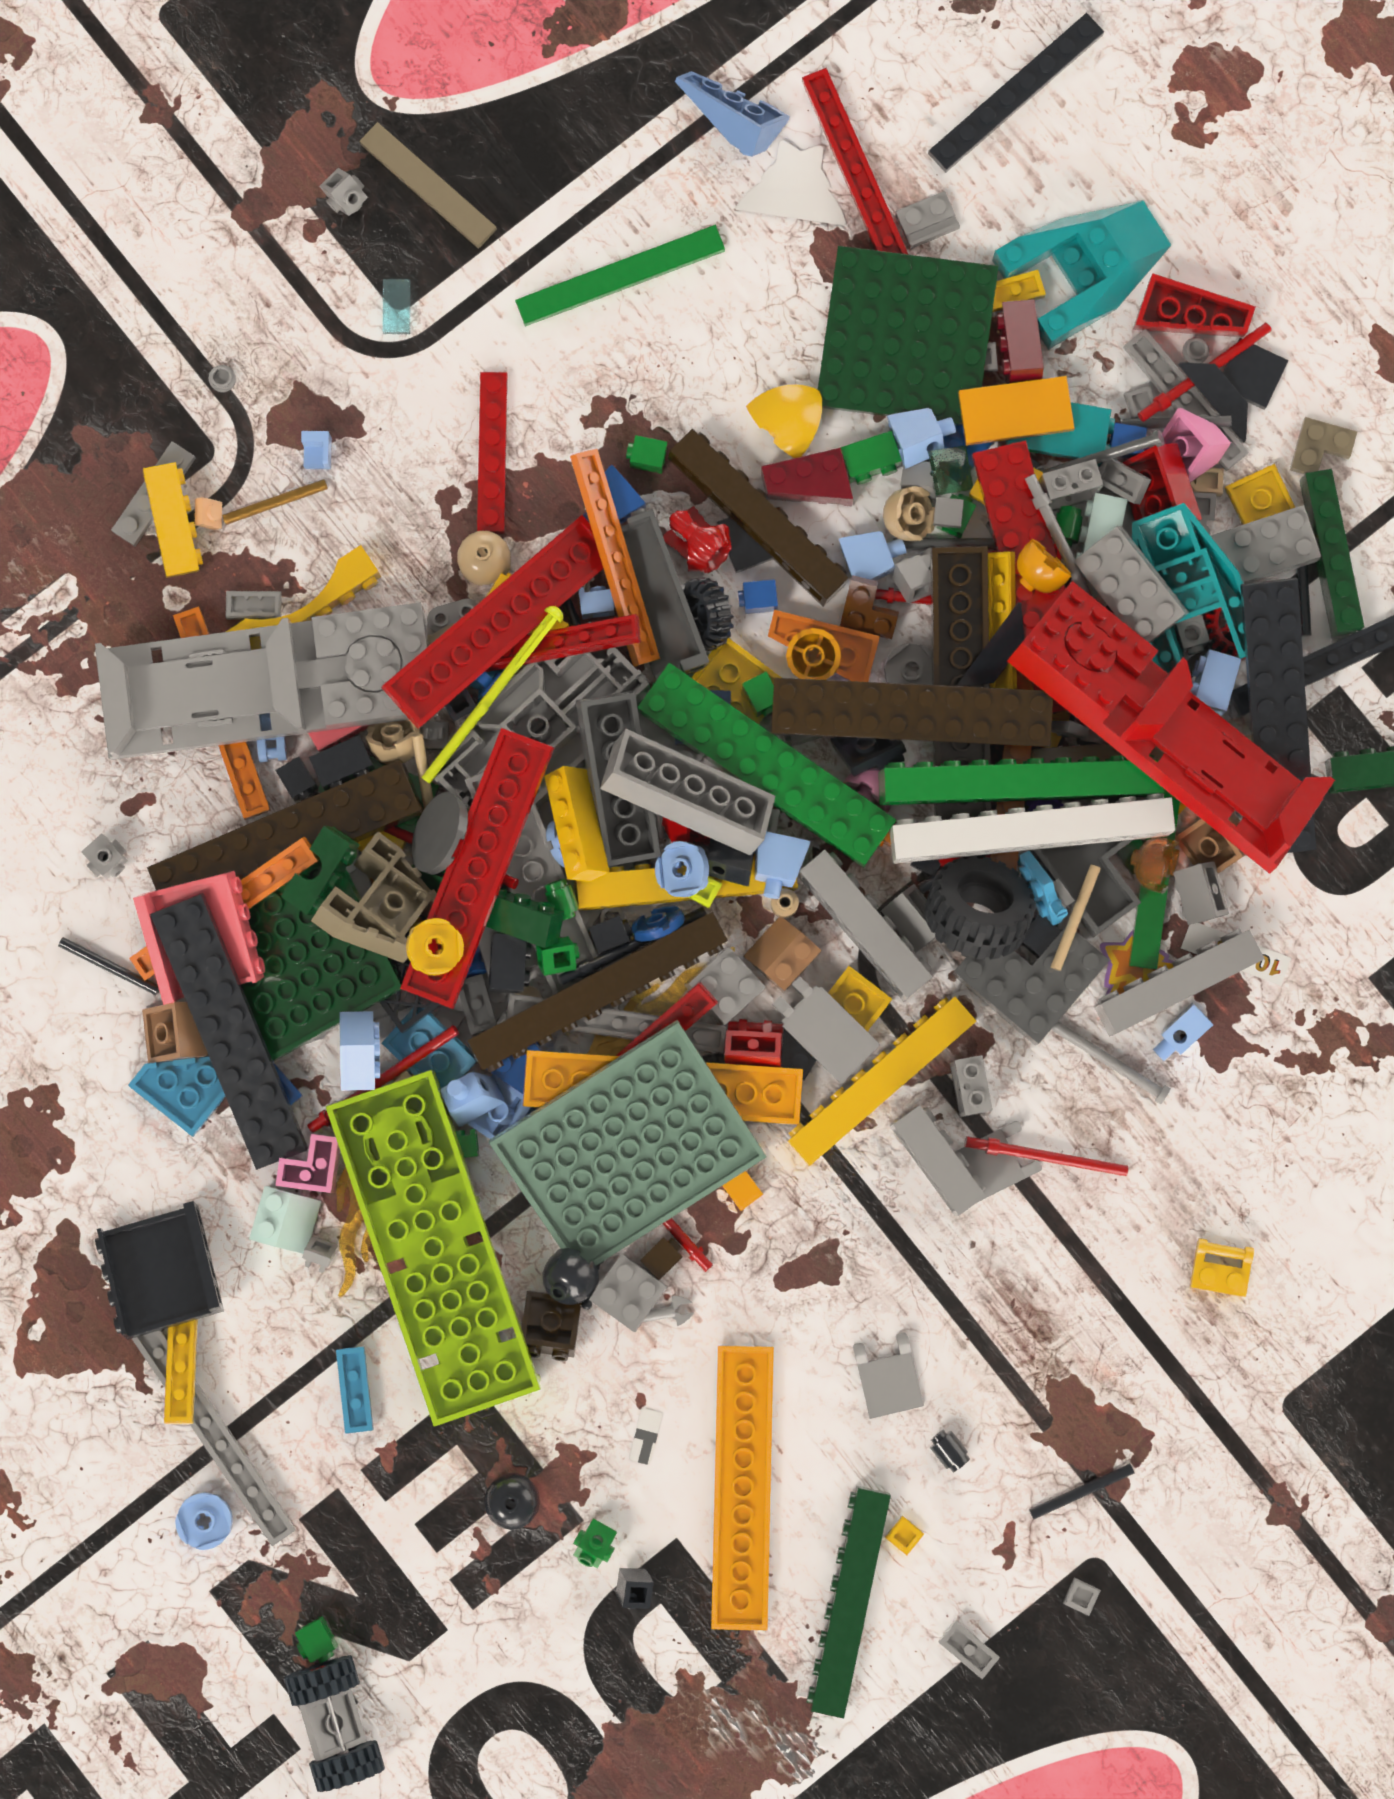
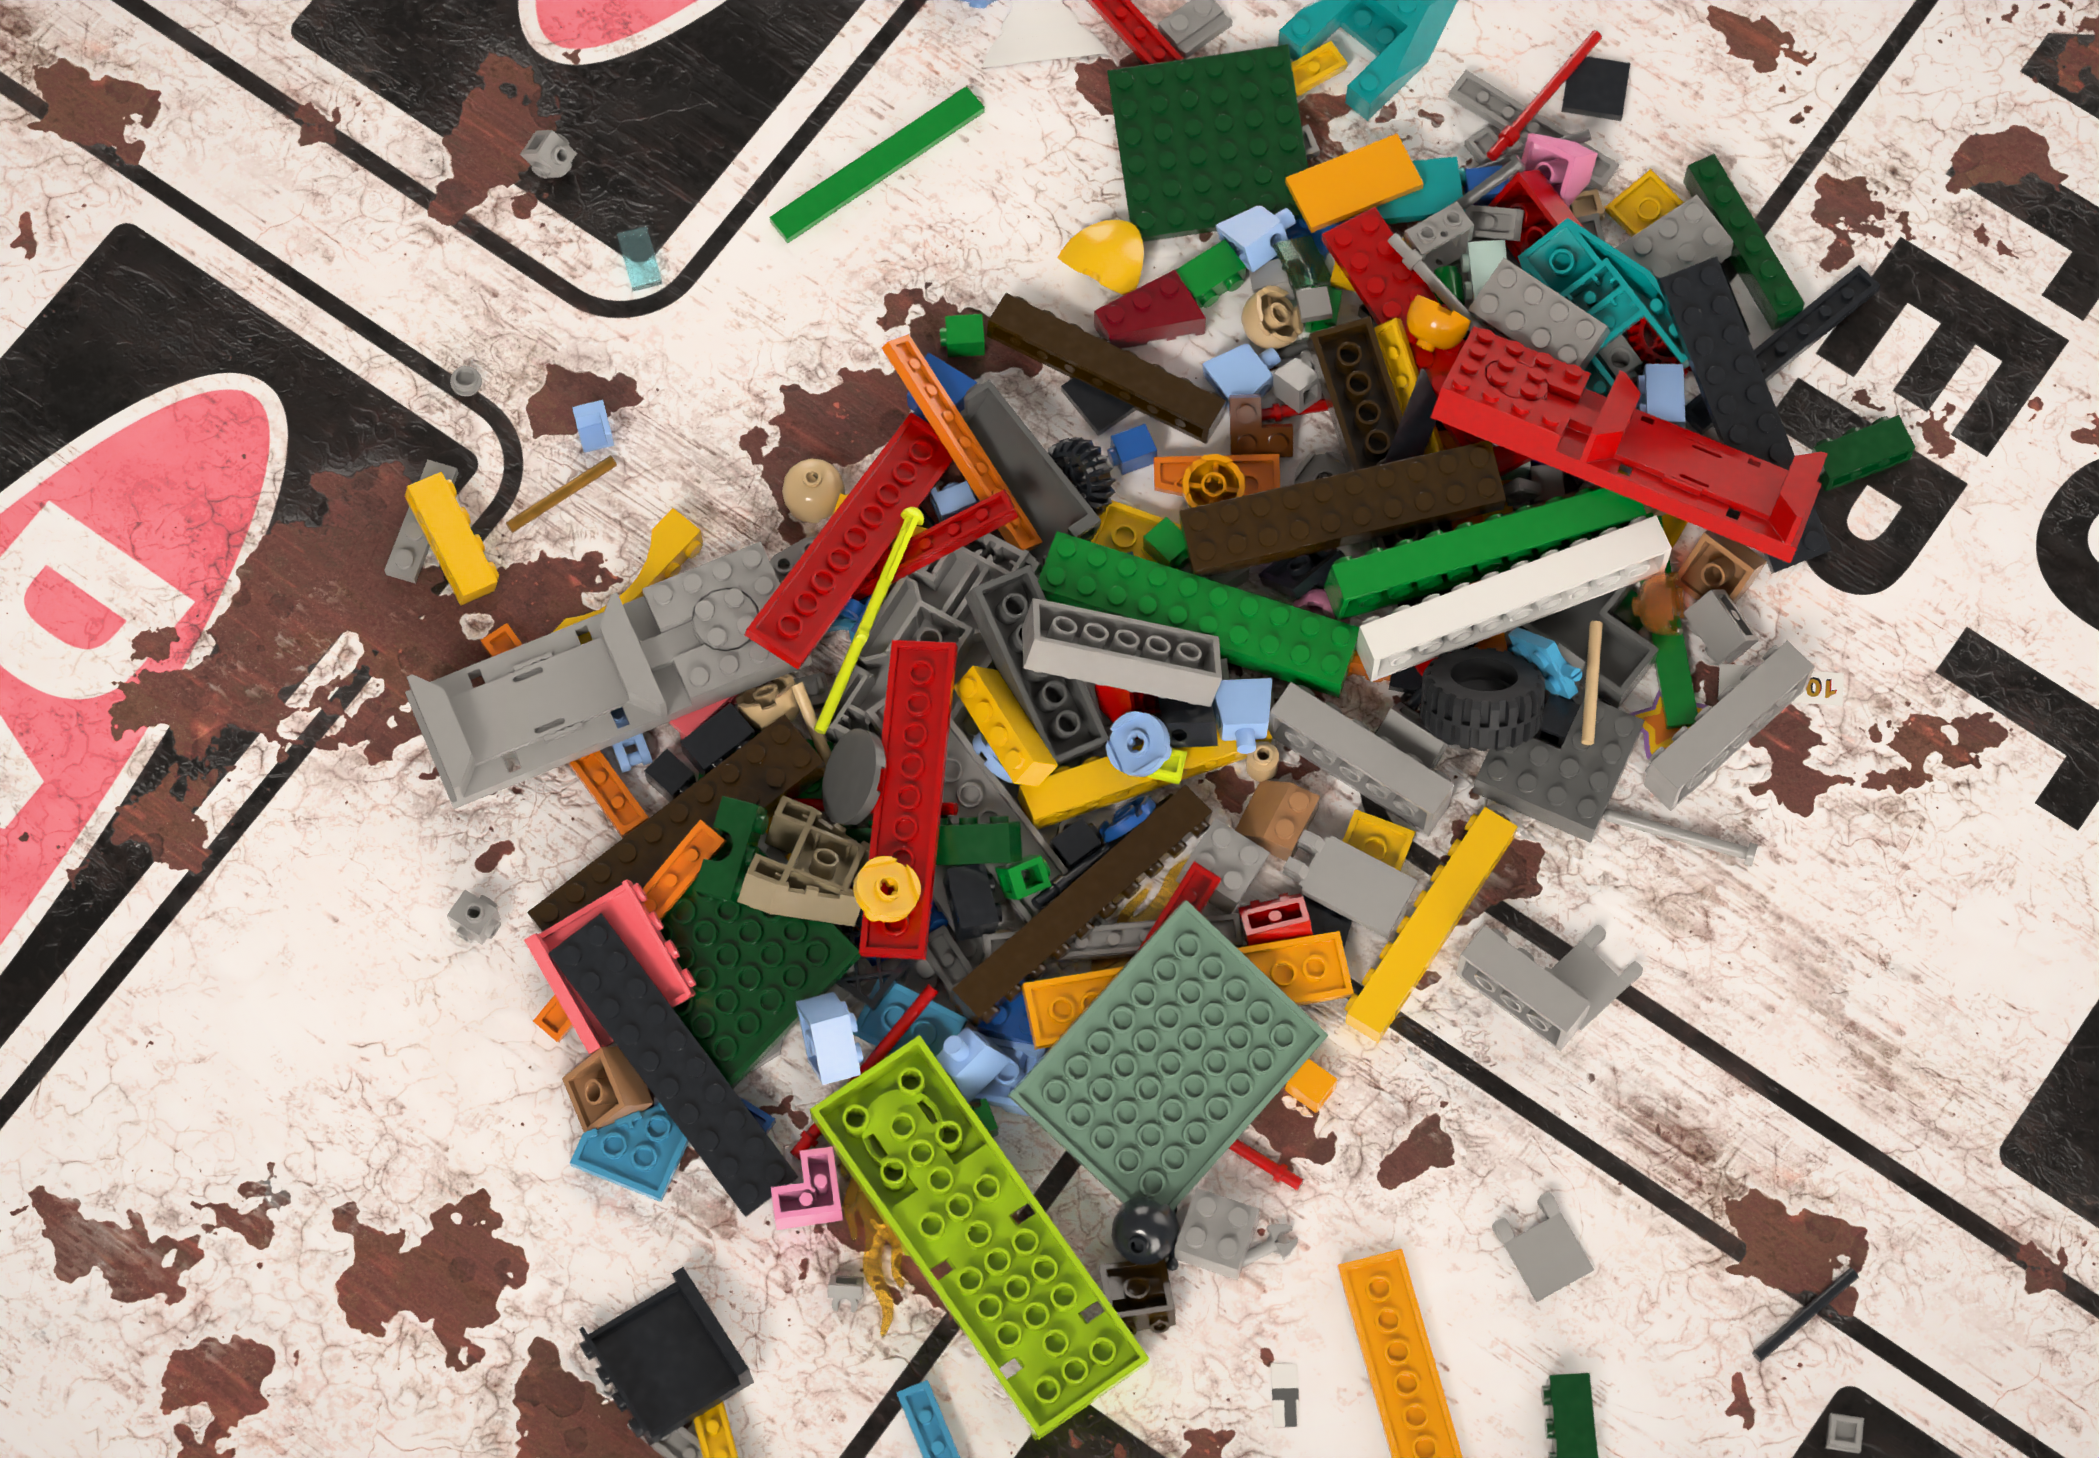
camera: 15 degrees left, 15 degrees down
black bar [58,937,159,996] -> none
light nougat plate [195,497,222,530] -> none
light grey plate [226,591,282,620] -> none
light aqua slope [249,1186,322,1254] -> none
dark tan tile [359,122,497,249] -> none
black brick [445,688,476,727] -> none
red plate [477,372,508,534] -> none
green brick [544,878,579,921] -> none
dark brown brick [640,1237,683,1280] -> none
red piece [663,506,731,574] -> none
yellow tile [885,1515,924,1556] -> none
black brick [930,1430,970,1473] -> none
light grey window [949,1055,993,1117] -> none
red bar [964,1136,1128,1176] -> none
wedge [996,299,1044,384] -> none
red wedge [1132,273,1256,337] -> none
light blue torso [1153,1002,1213,1061] -> none
black sticker [1178,362,1248,443] -> none
light grey plate [1182,337,1210,363] -> none
yellow plate [1190,1238,1254,1297] -> none
dark tan plate [1290,417,1357,474] -> none

